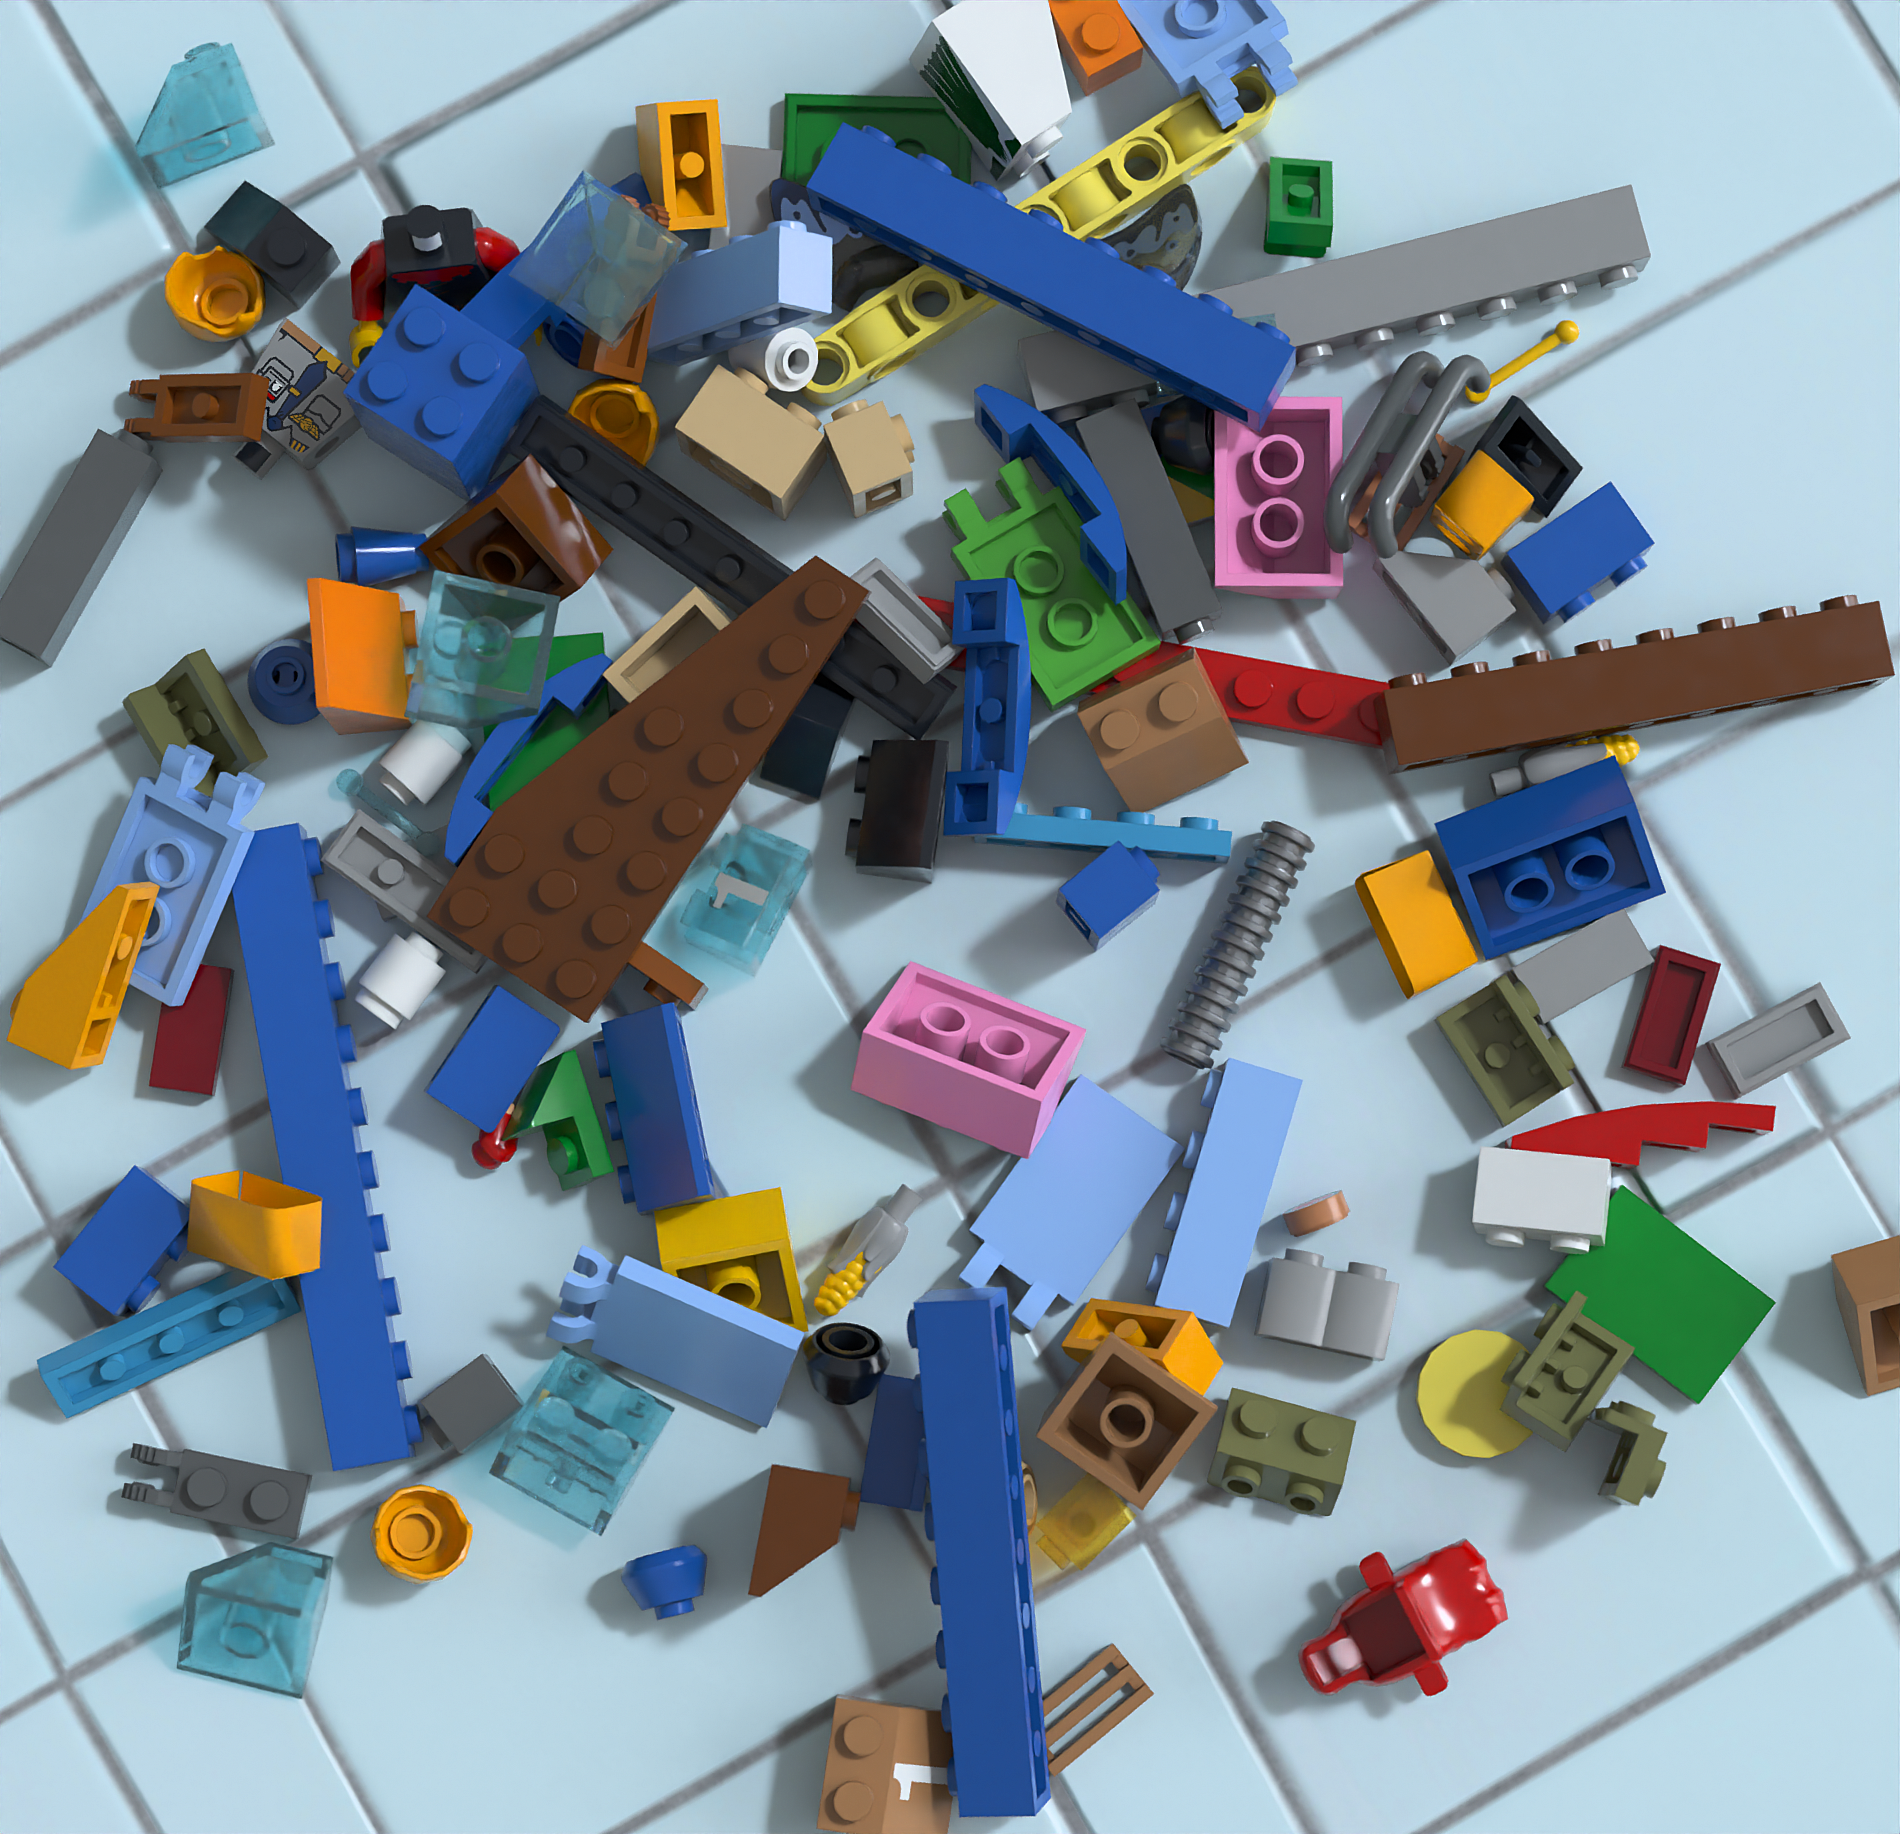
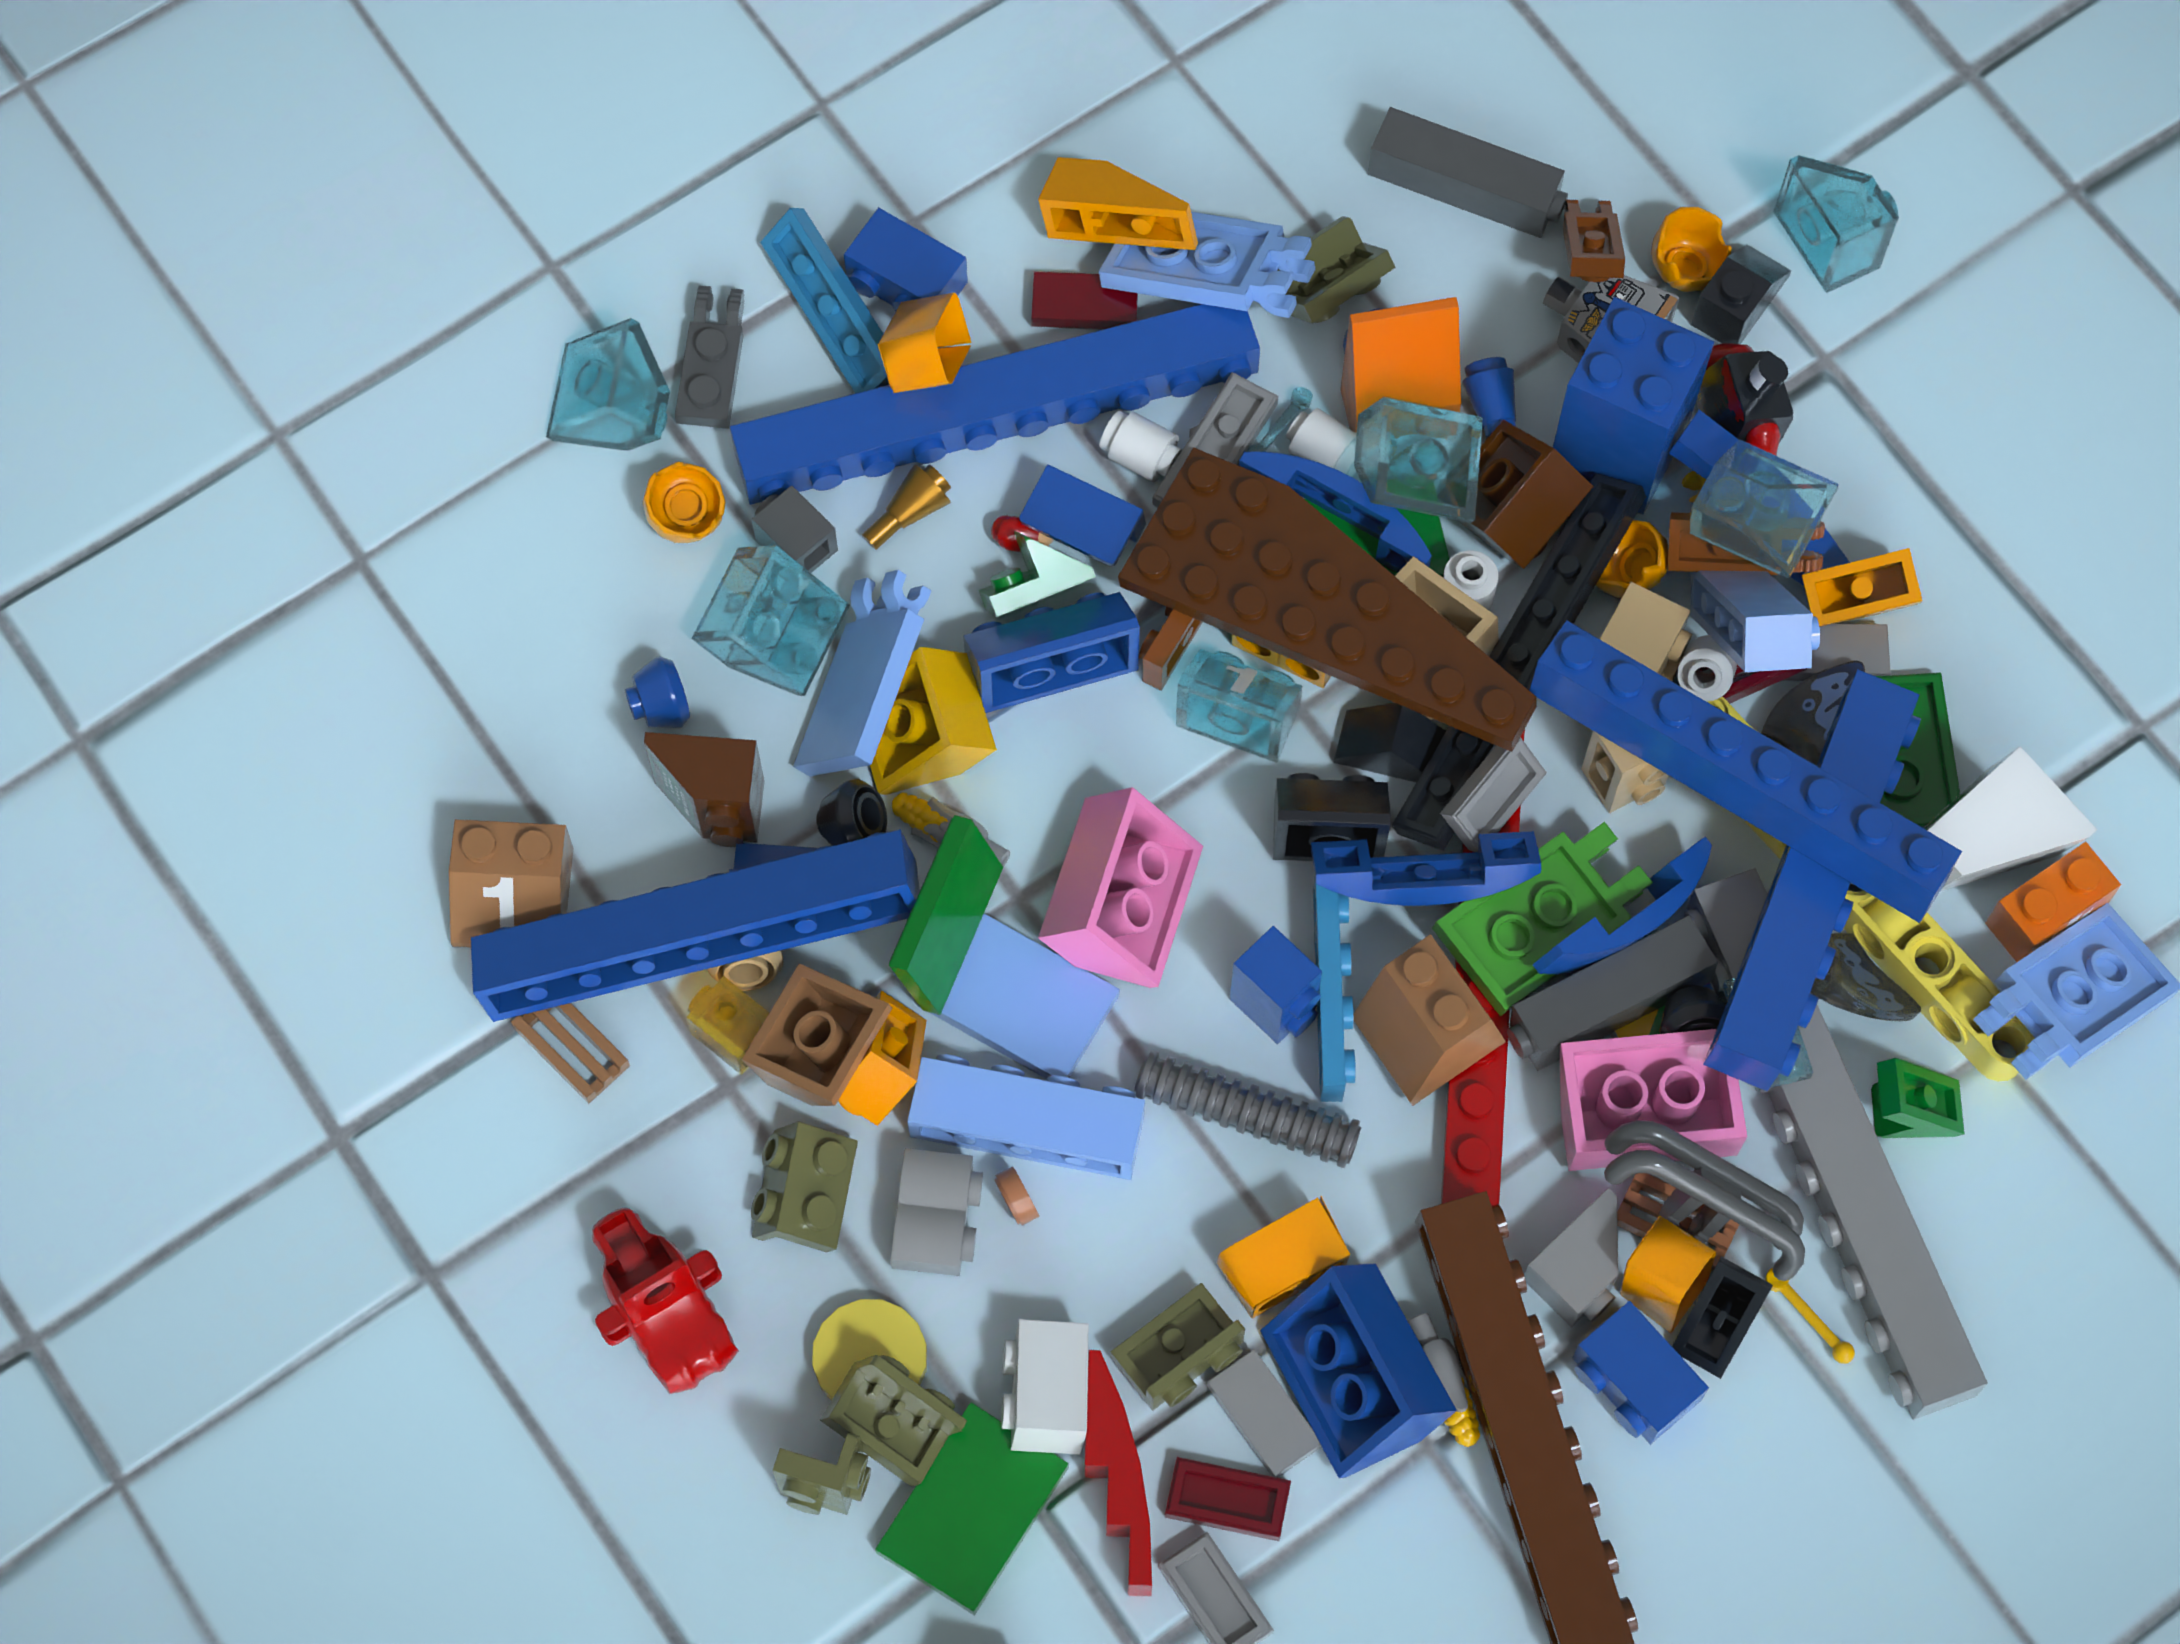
camera: 85 degrees right, 15 degrees down
none -> pearl gold cone [862,464,951,550]
none -> green tile [889,815,1004,1015]
none -> white brick [1443,550,1498,610]
none -> blue brick [1529,620,1962,923]

